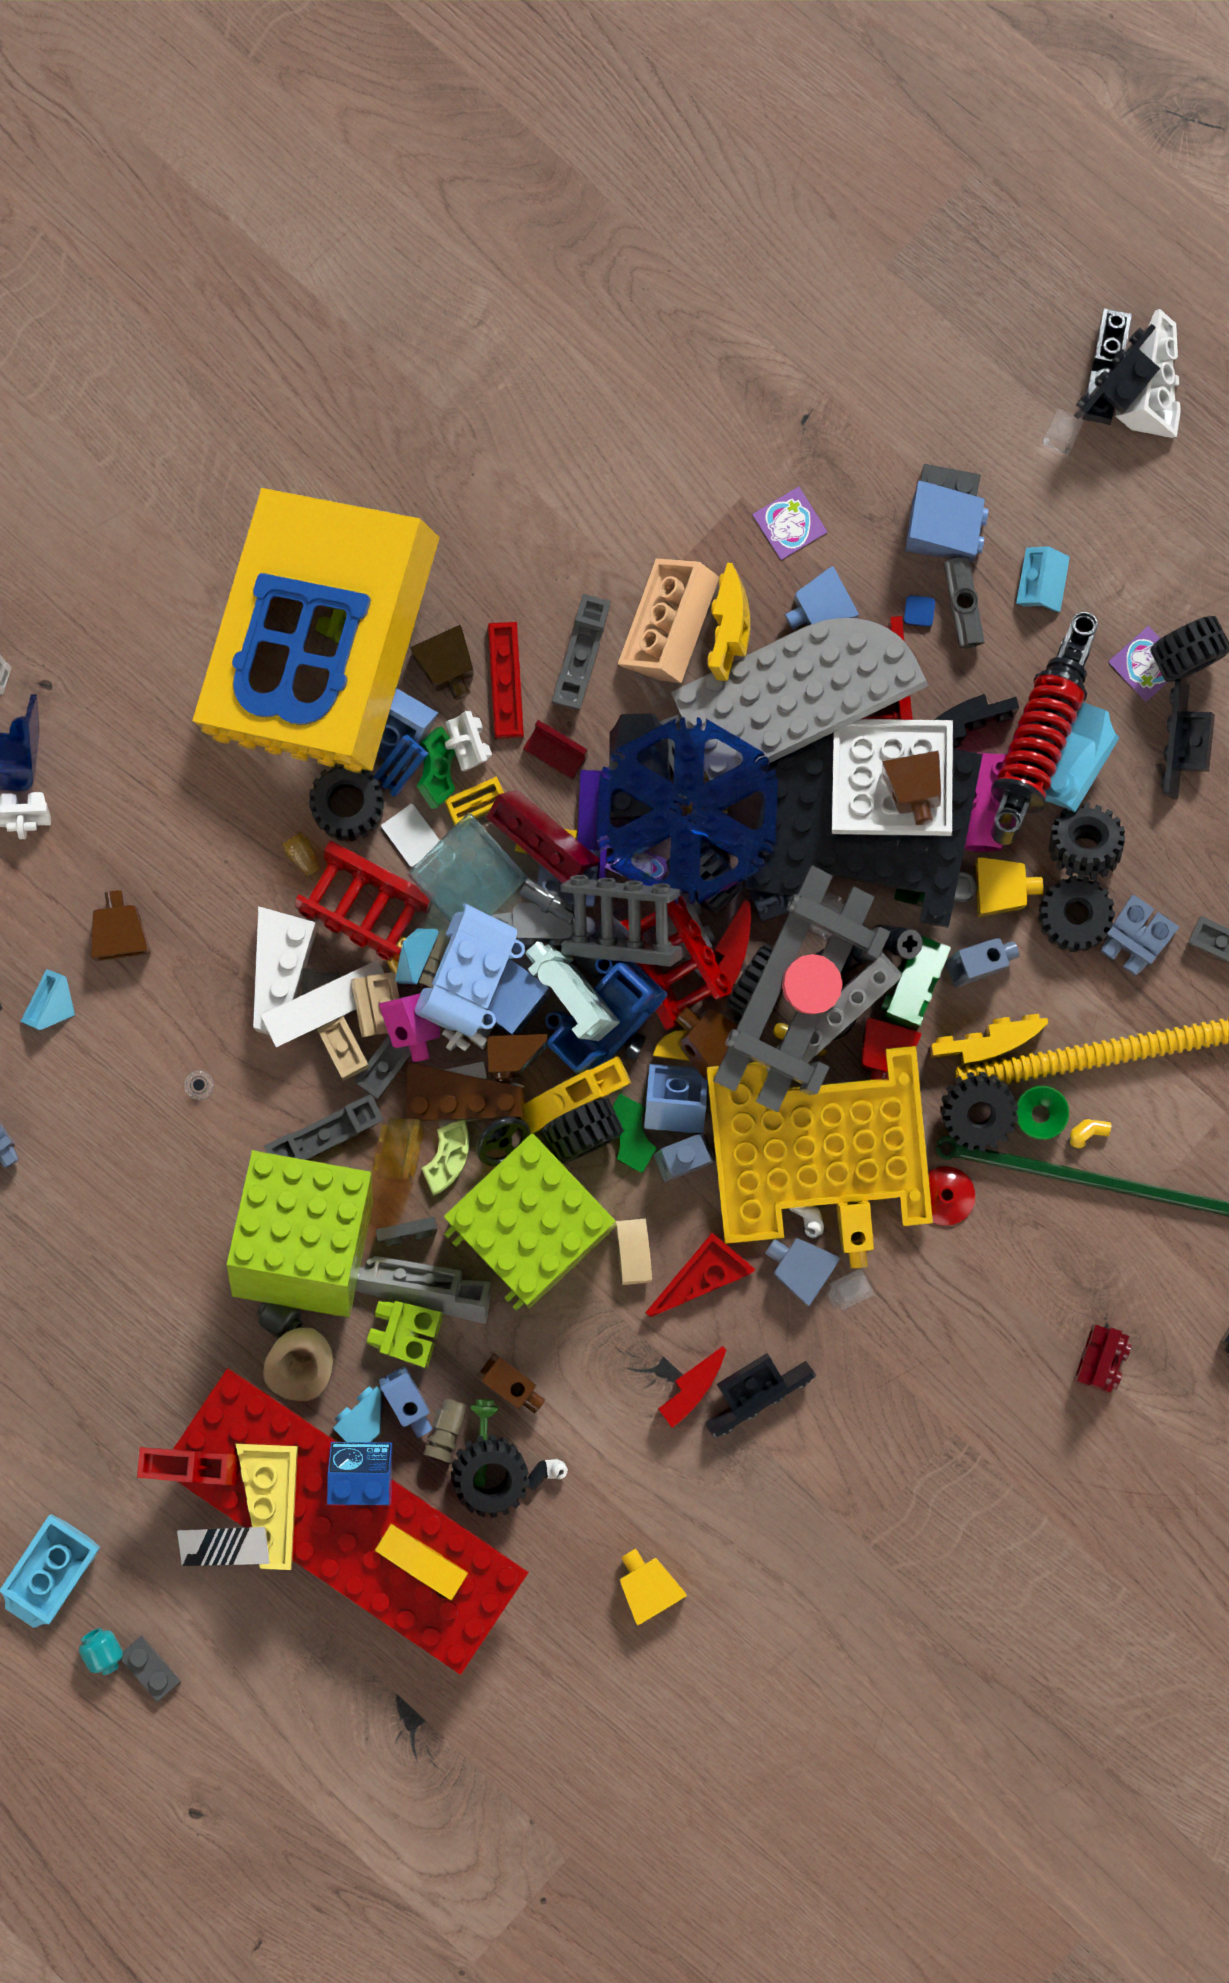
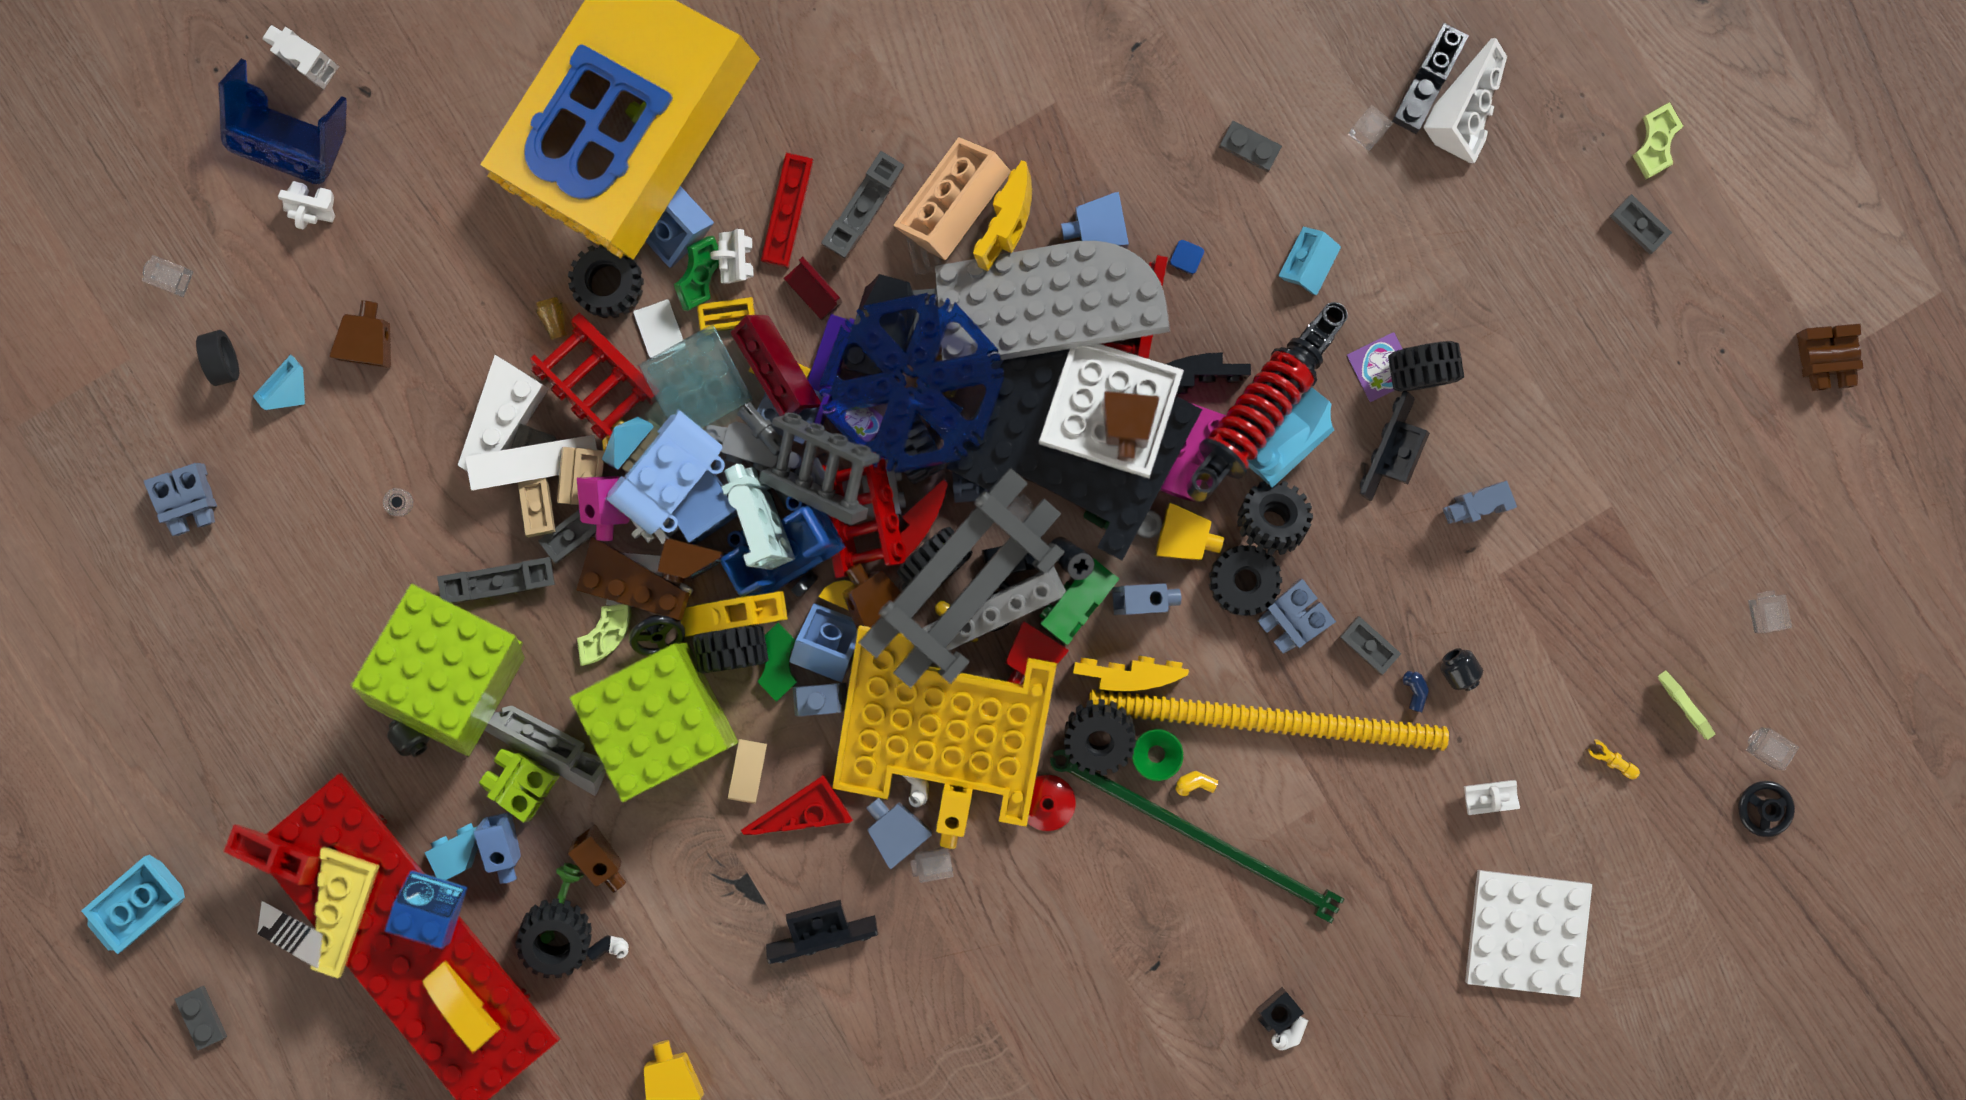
camera: 15 degrees right, 5 degrees up
teal head [78,1628,123,1675] -> none
tan hat [263,1328,333,1402] -> none
clear yellow slope [373,1118,425,1186] -> none
blue tile [374,734,428,797] -> none
dark grey plate [376,1217,438,1247] -> none
dark brown torso [410,625,474,700] -> none
dark tan axle [423,1398,467,1464] -> none
red slope [658,1346,727,1428] -> none
sticker [752,487,827,560] -> none
coral tile [782,954,842,1015] -> none
medium blue slope [905,481,989,562] -> none
dark grey piece [943,557,985,649] -> none
black bracket [1073,324,1160,419] -> none
dark red brick [1073,1324,1132,1393] -> none

